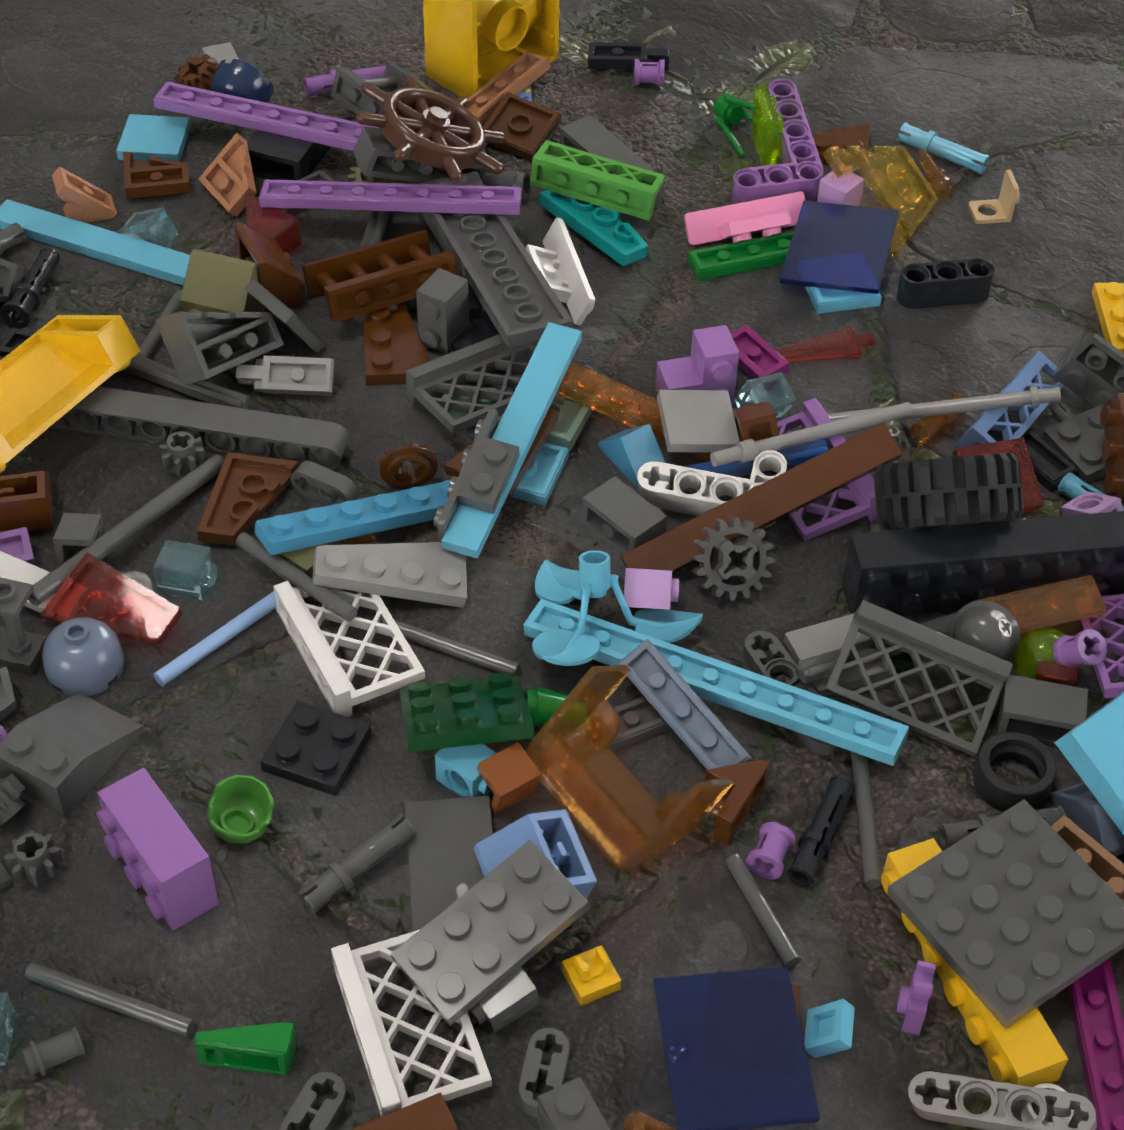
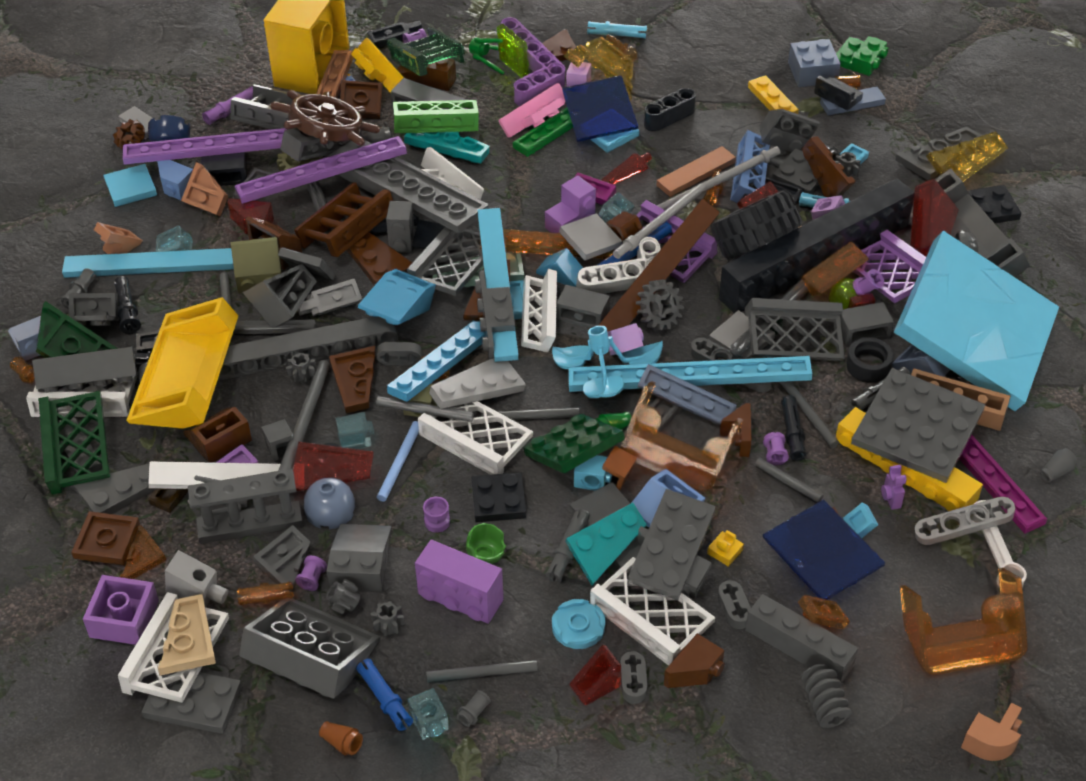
camera: 25 degrees left, 0 degrees up
reddish brown wing [123,152,191,199] -> none
green slope [194,1022,297,1076] -> none
reddish brown gear [379,441,438,488] -> none
dark grey helmet [950,600,1020,660] -> none
tan bracket [968,169,1020,224] -> none
none -> medium blue slope [157,160,193,200]
none -> yellow bracket [351,38,404,93]
none -> dark azure slope [358,269,436,325]
none -> clear green fence [387,27,465,76]
none -> reddish brown slope [397,56,456,91]
none -> medium lavender wheel [423,496,450,533]
none -> white fence [521,269,557,353]
none -> medium azure tile [552,599,605,649]
none -> teal wing [565,503,647,586]
none -> clear red slope [569,645,621,705]
none -> nougat tile [657,146,736,197]

